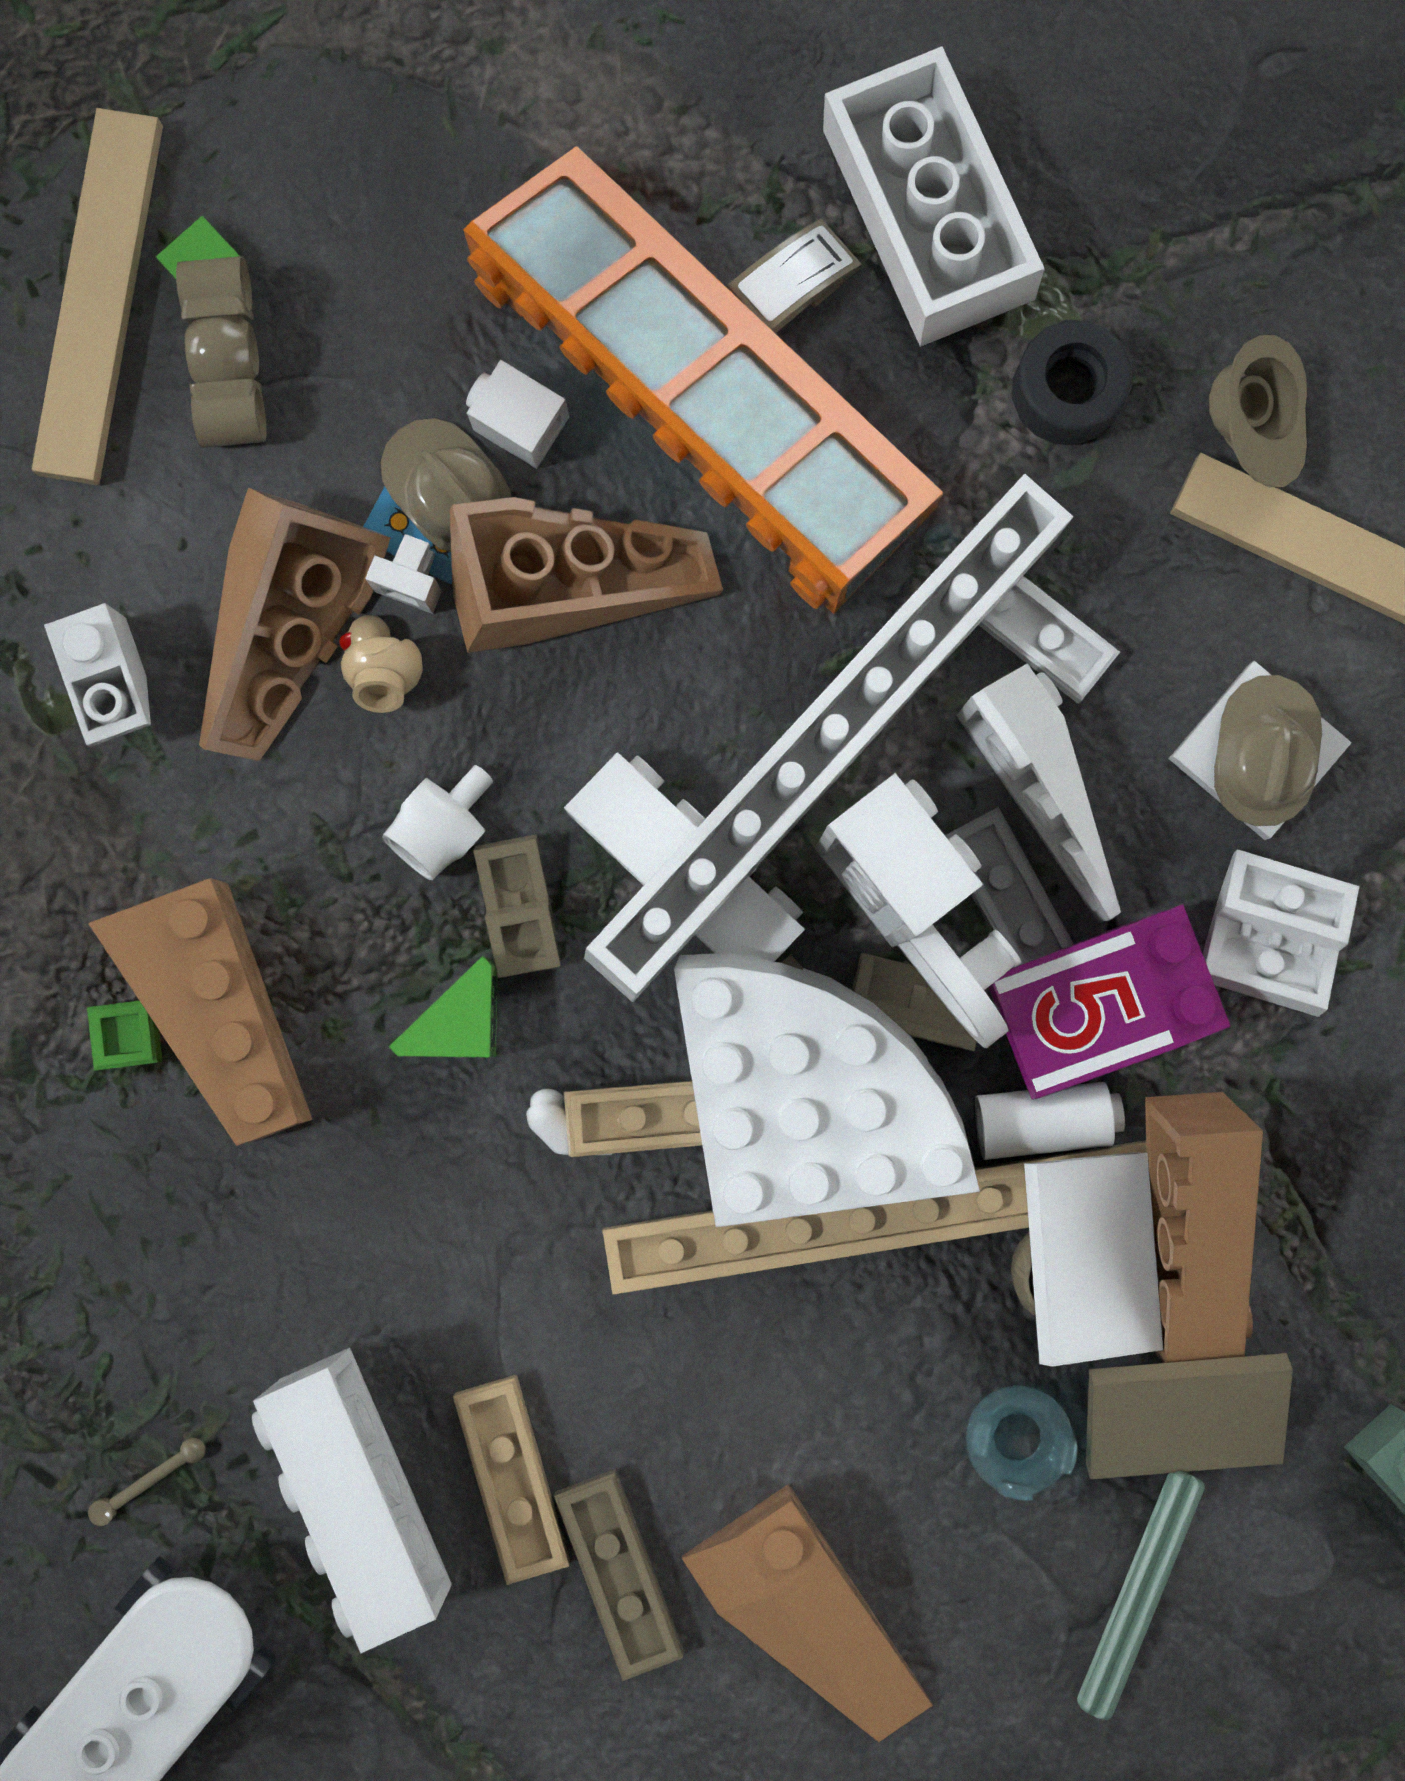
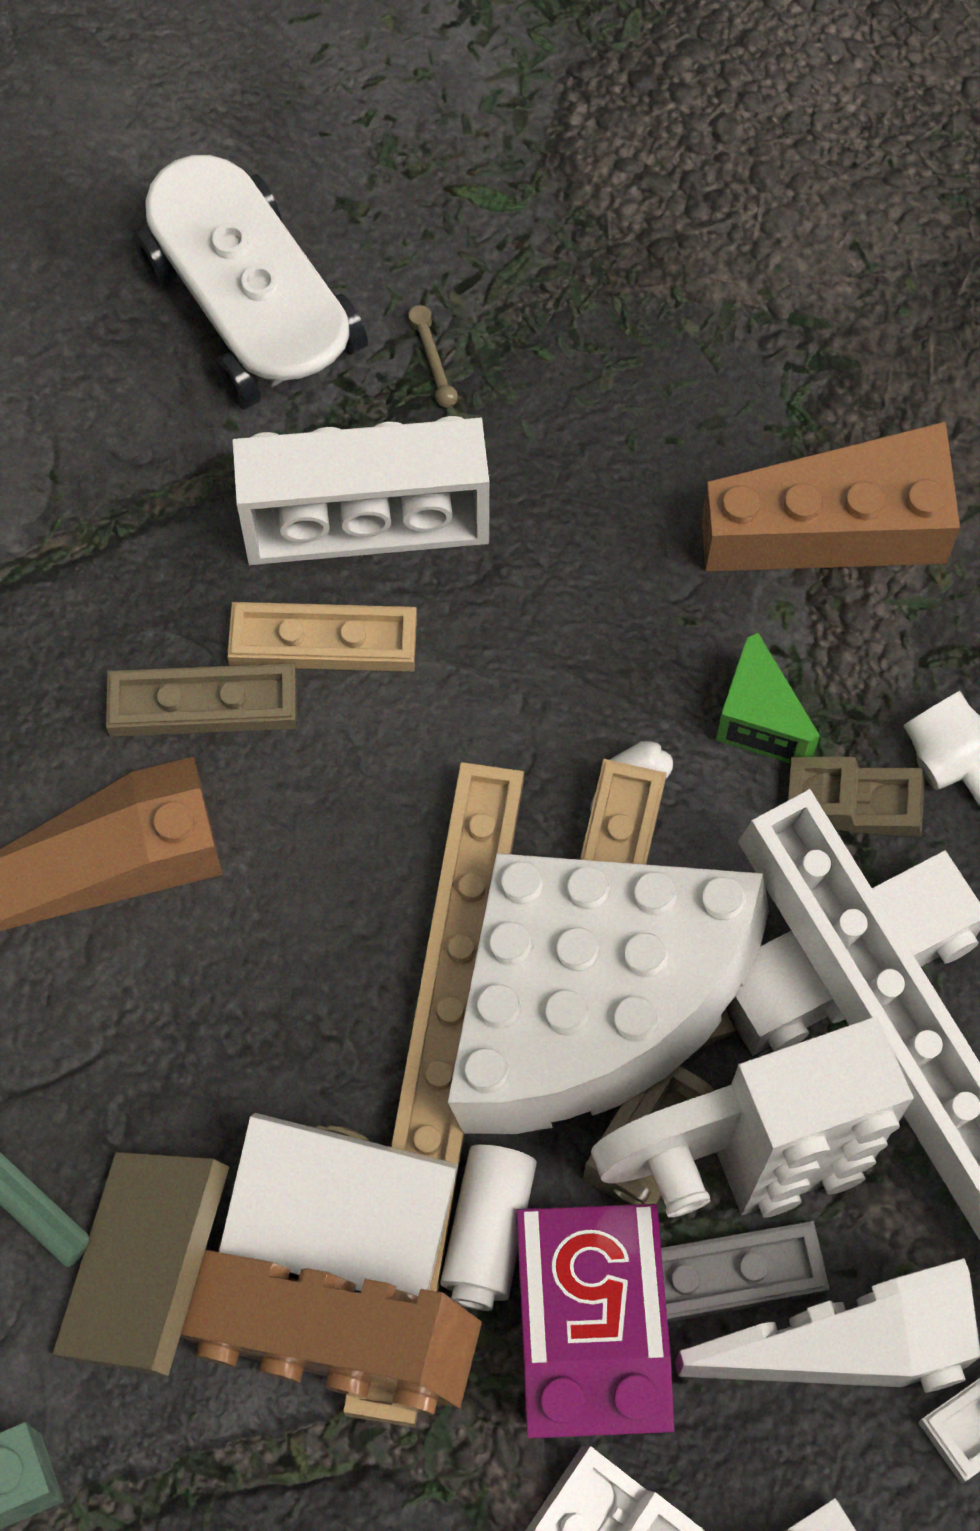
camera: 105 degrees right, 20 degrees down
bright green tile [87,1001,163,1071] -> none
clear light blue piece [966,1385,1077,1501] -> none

